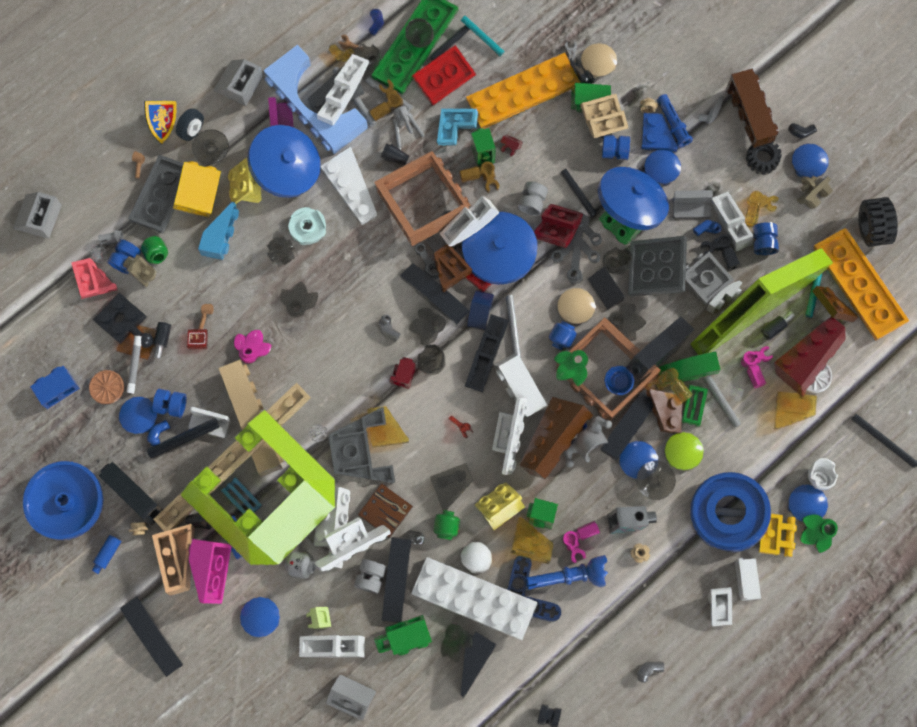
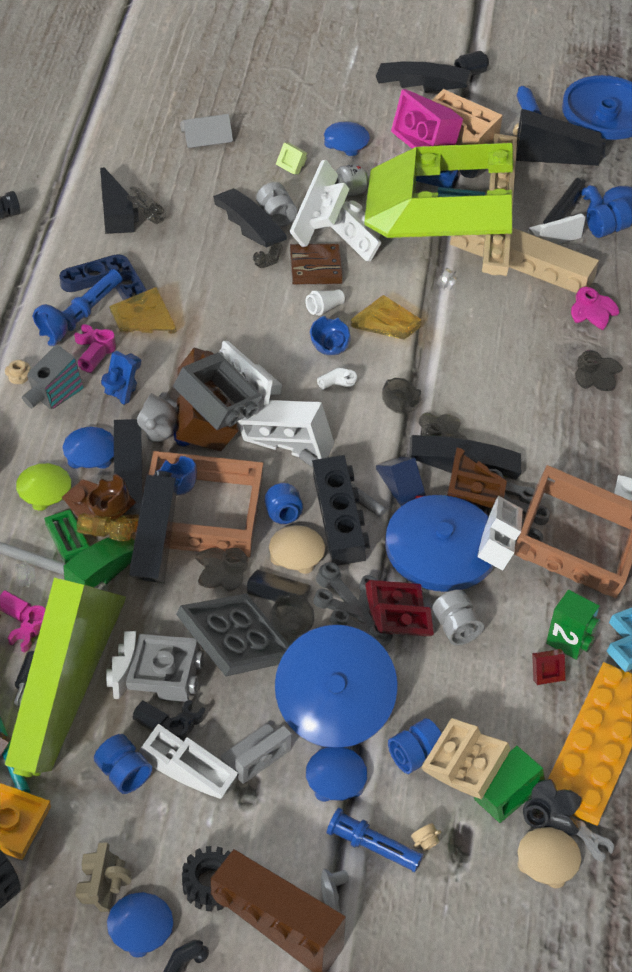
camera: 135 degrees right, 25 degrees down
white slope [299,635,365,658] -> none
dark grey wing [329,407,395,483] -> none
green brick [374,615,432,656] -> none
flat silver arm [379,315,401,342] -> none
dark red brick [390,357,416,389] -> none
white plate [411,557,537,640] -> none
clear smoke wing [430,463,473,511] -> none
green head [433,510,460,540] -> none
clear red hand [449,416,473,438] -> none
pearl gold bar [459,162,500,193] -> none
white hair [461,542,492,574] -> none
black slope [465,314,509,393] -> none
light yellow bracket [475,482,525,530] -> none
green brick [526,498,558,529] -> none
green plate [554,350,588,386] -> none
black bar [560,169,597,217] -> none
clear smoke dish [637,461,676,500] -> none
blue wing [641,113,678,152] -> none
blue arm [692,220,722,236] -> none
clear yellow bar [745,191,779,228] -> none
none -> reddish brown hair [87,474,129,517]
none -> blue hips [101,351,142,405]
none -> dark grey window [173,352,262,430]
none -> white cone [306,289,345,316]
none -> blue hair [310,316,351,355]
none -> black brick [312,455,370,566]
none -> white arm [317,368,357,389]
none -> black brick [454,51,489,76]

